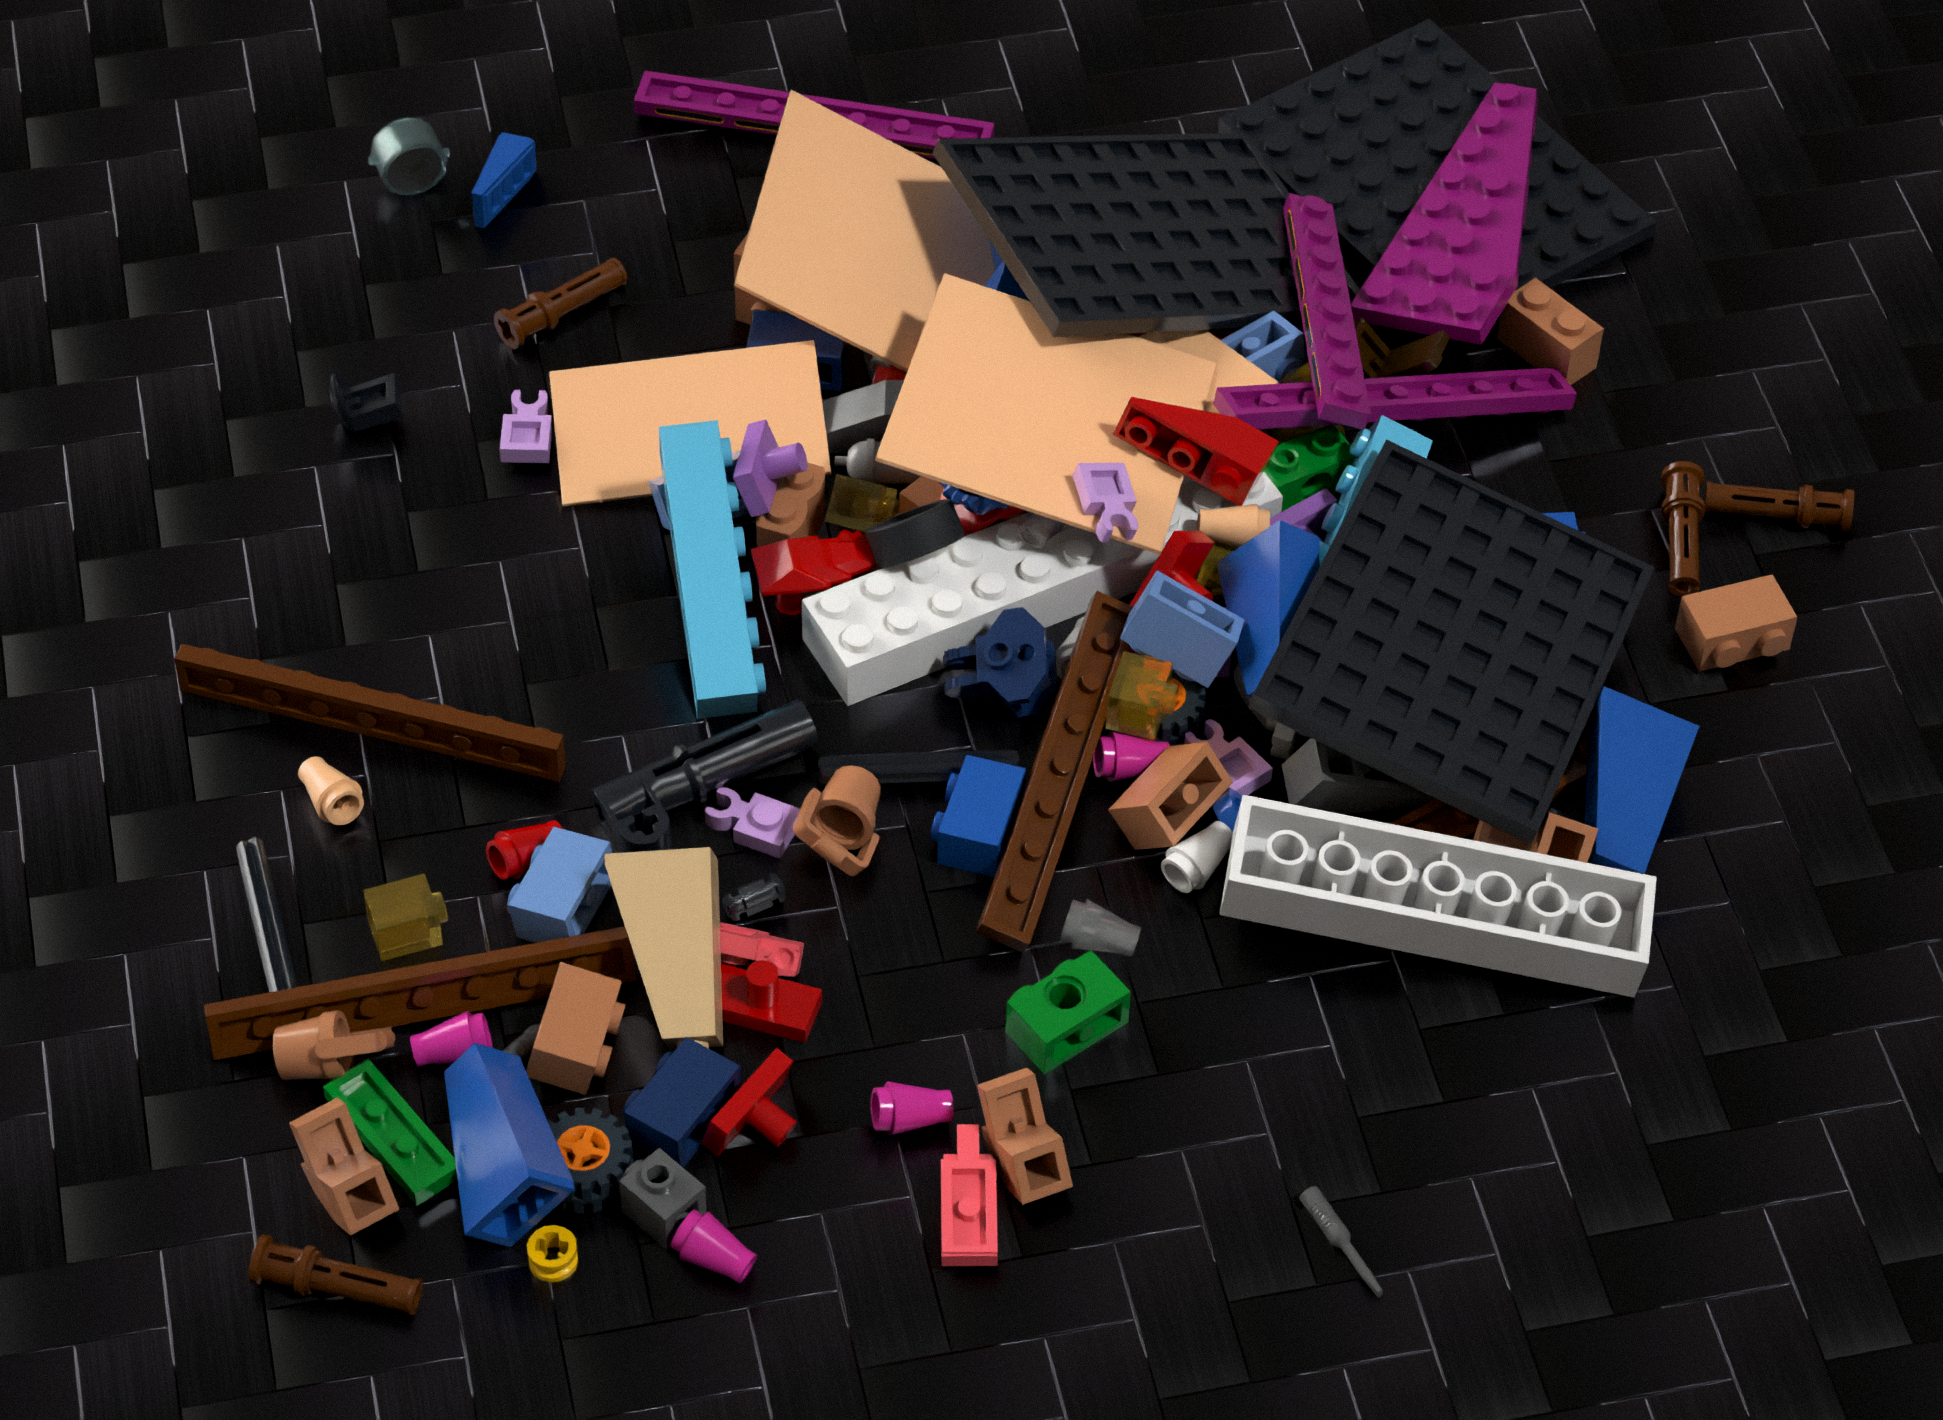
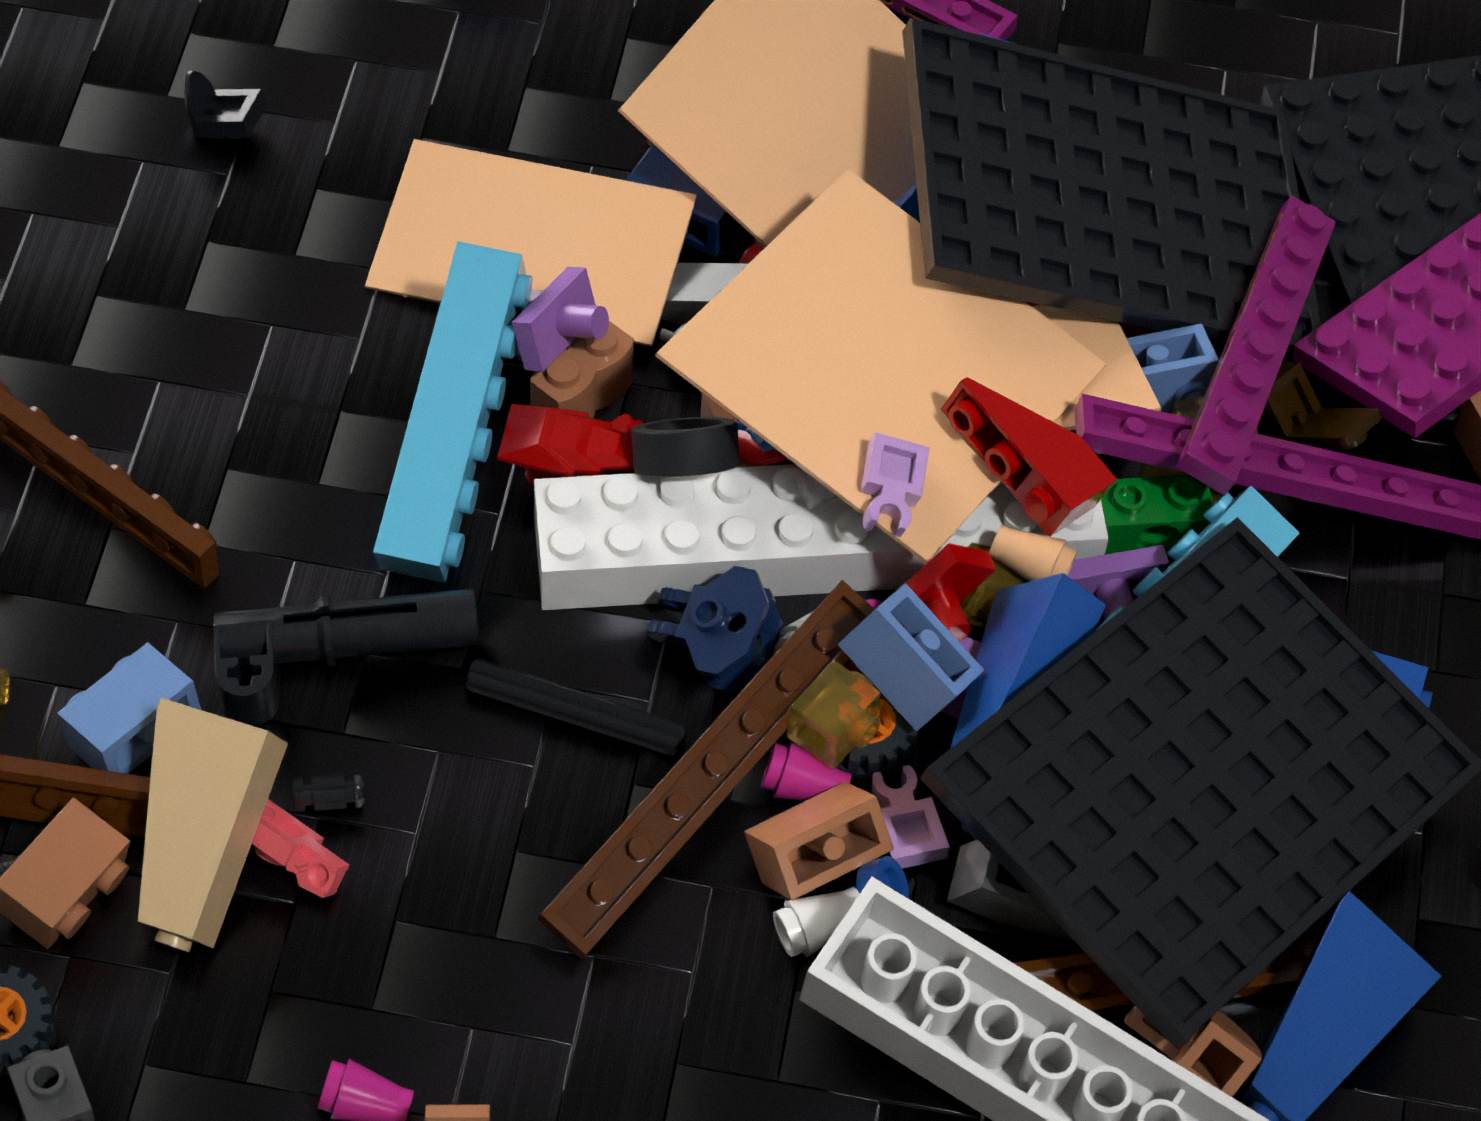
camera: 20 degrees right, 5 degrees up
red cone [486,820,563,880] -> none
reddish brown pin [494,258,627,349] -> none
lavender plate [500,390,552,463] -> none
dark blue brick [623,1037,741,1168] -> none
red tile [701,1048,798,1157] -> none
lavender plate [705,787,800,859] -> none
red tile [721,960,822,1043] -> none
nougat piece [793,765,881,876] -> none
clear yellow brick [825,474,900,532] -> none
blue brick [931,755,1026,877] -> none
green brick [1005,950,1131,1075] -> none
clear cone [1060,899,1141,957] -> none

